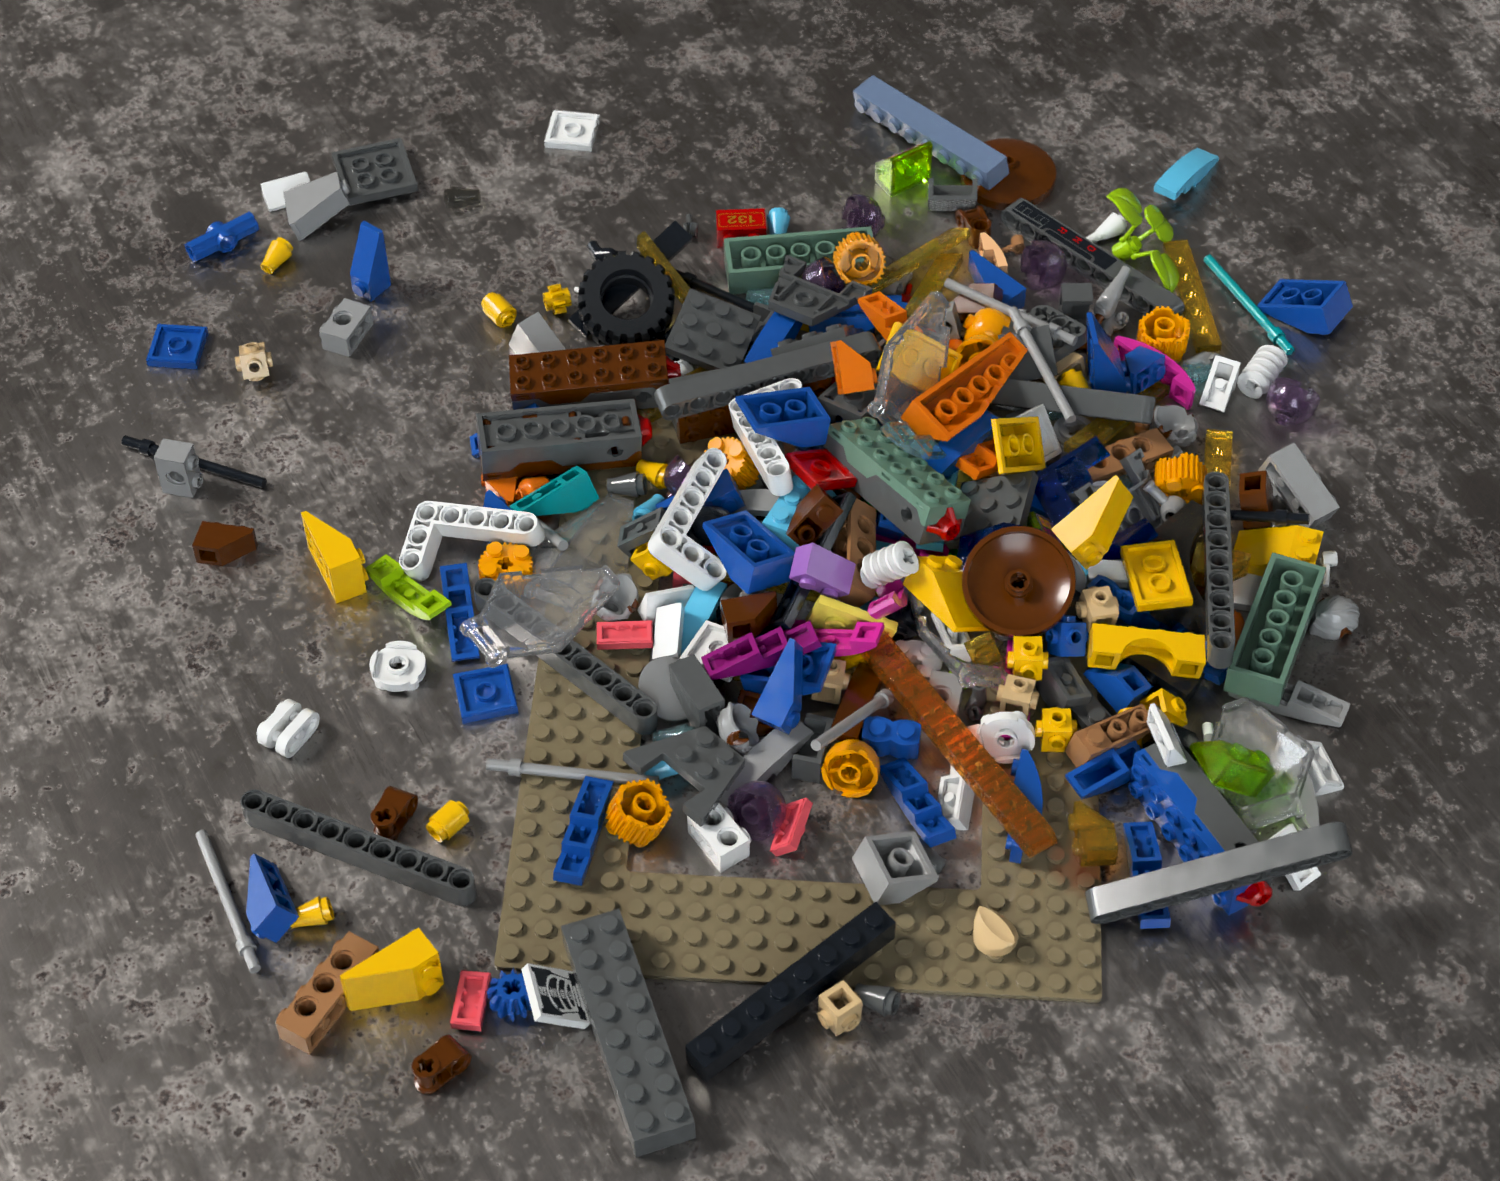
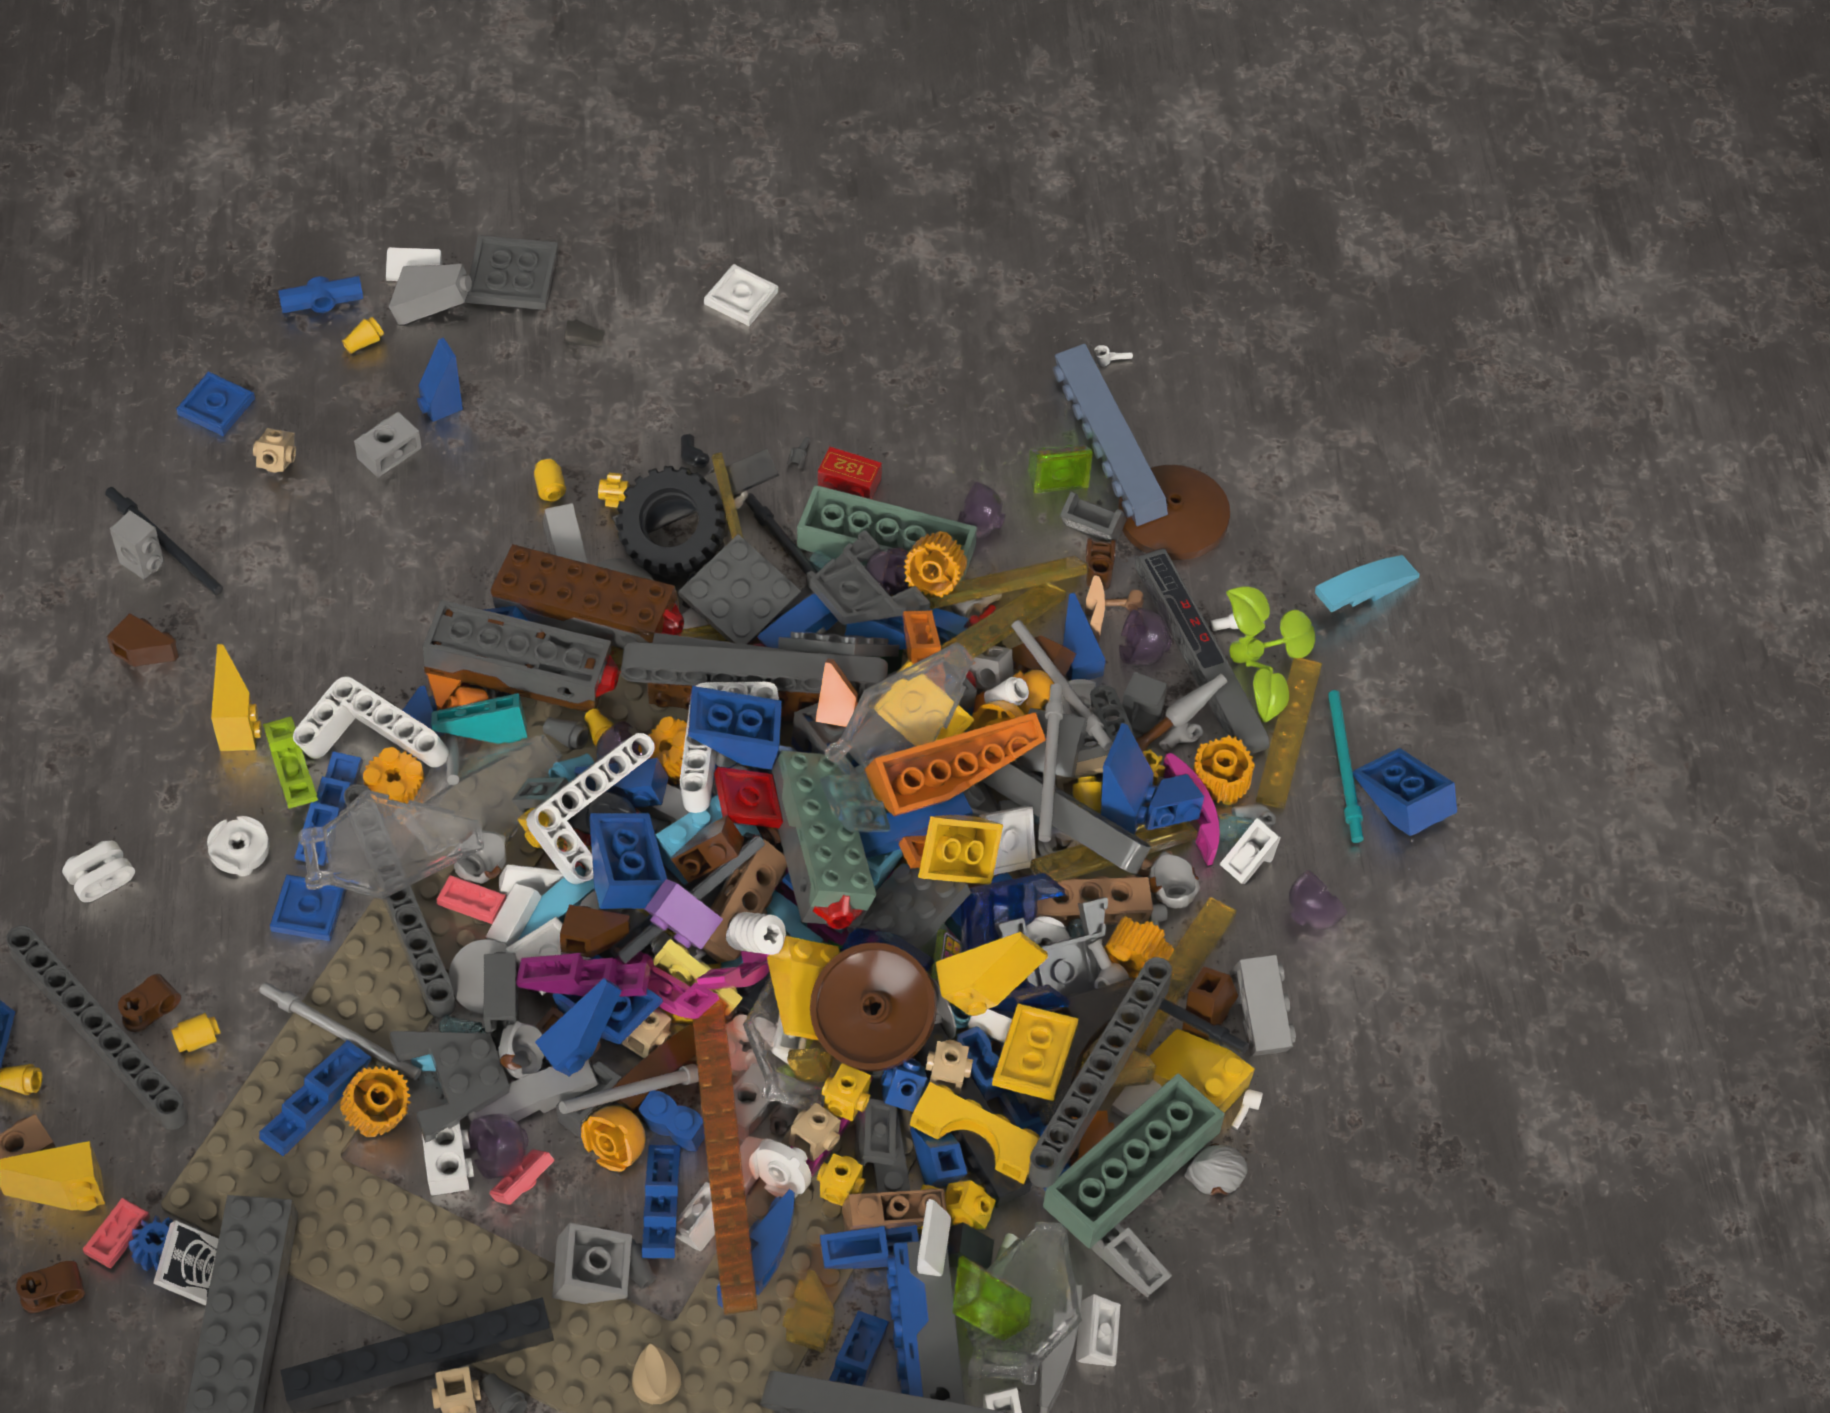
camera: 20 degrees right, 5 degrees up
medium azure cone [766,208,791,235] -> none
white piece [1237,345,1288,399] -> none
none -> white cone [984,677,1029,706]
none -> white hand [1094,345,1133,367]

